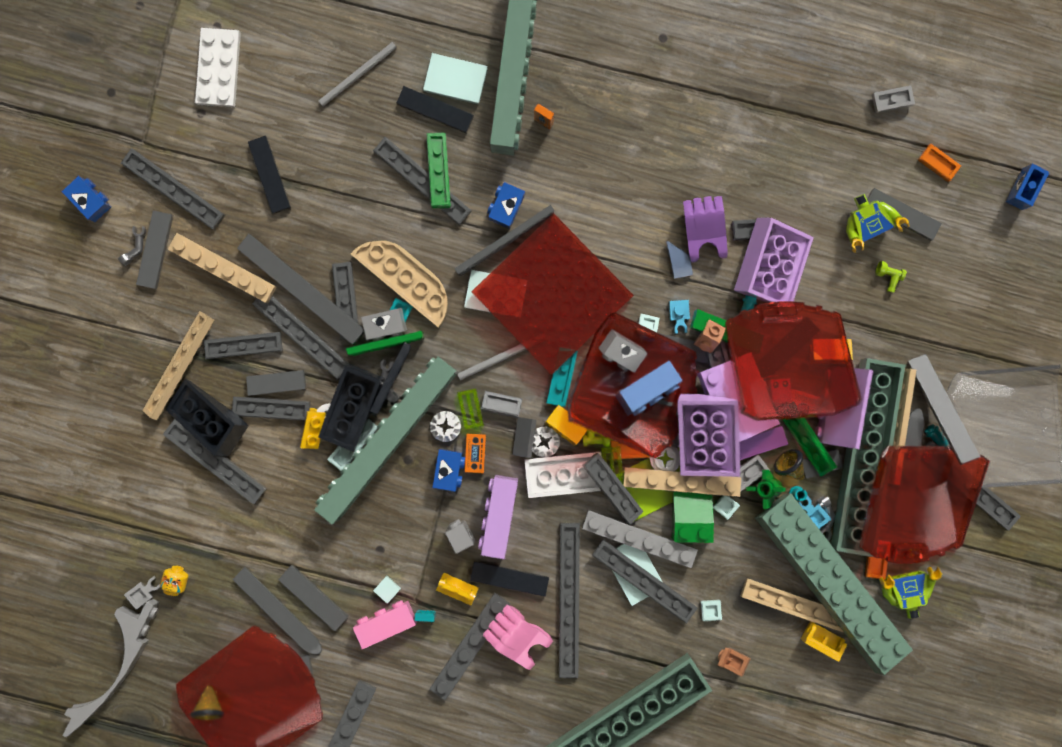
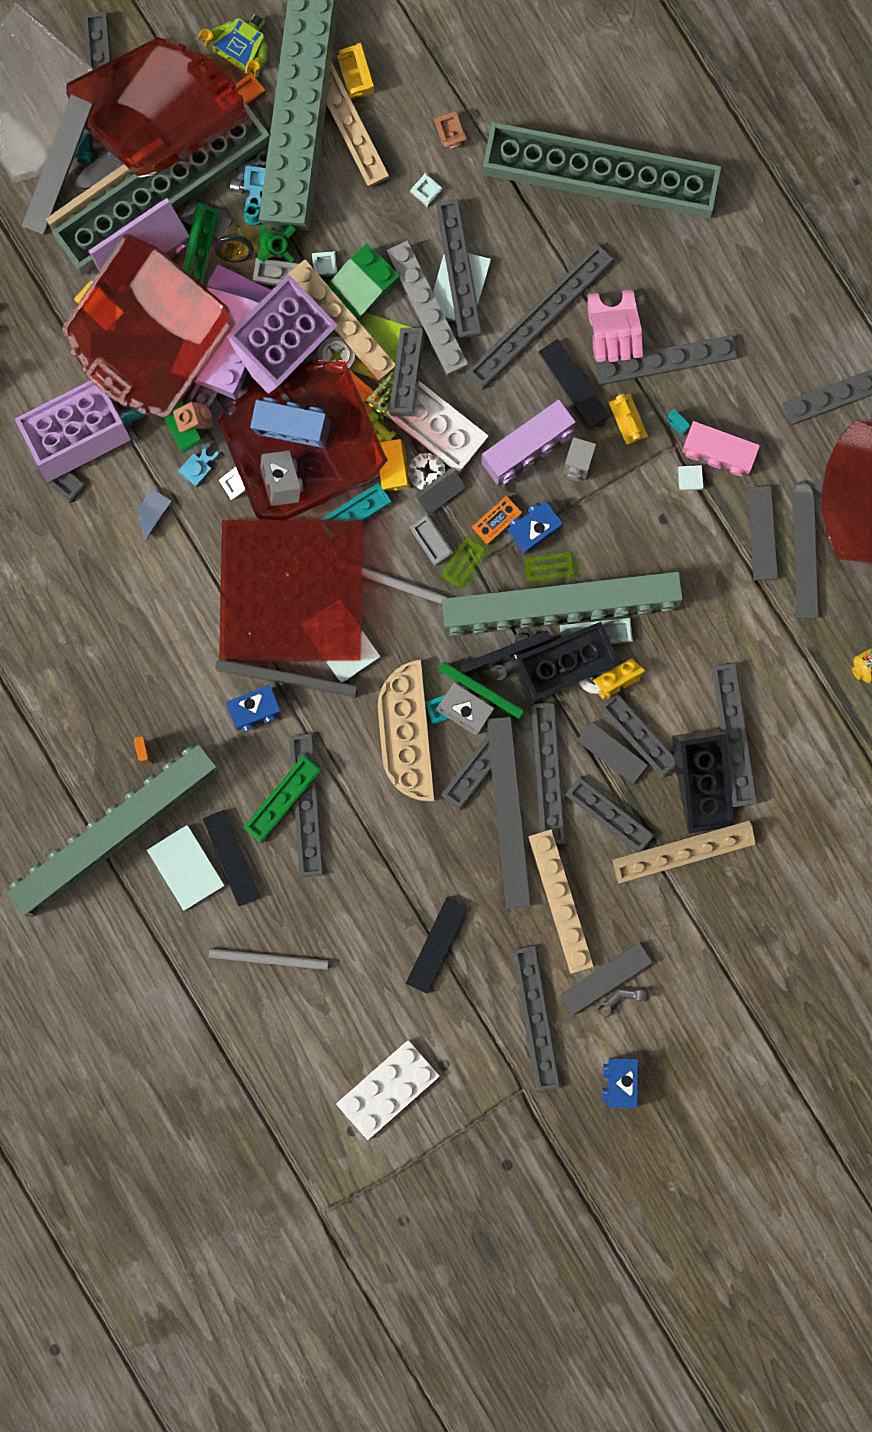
camera: 135 degrees left, 5 degrees down
white gear [430,411,461,442] -> none
medium lavender piece [683,196,728,262] -> none
none -> clear neon green tile [523,552,574,583]

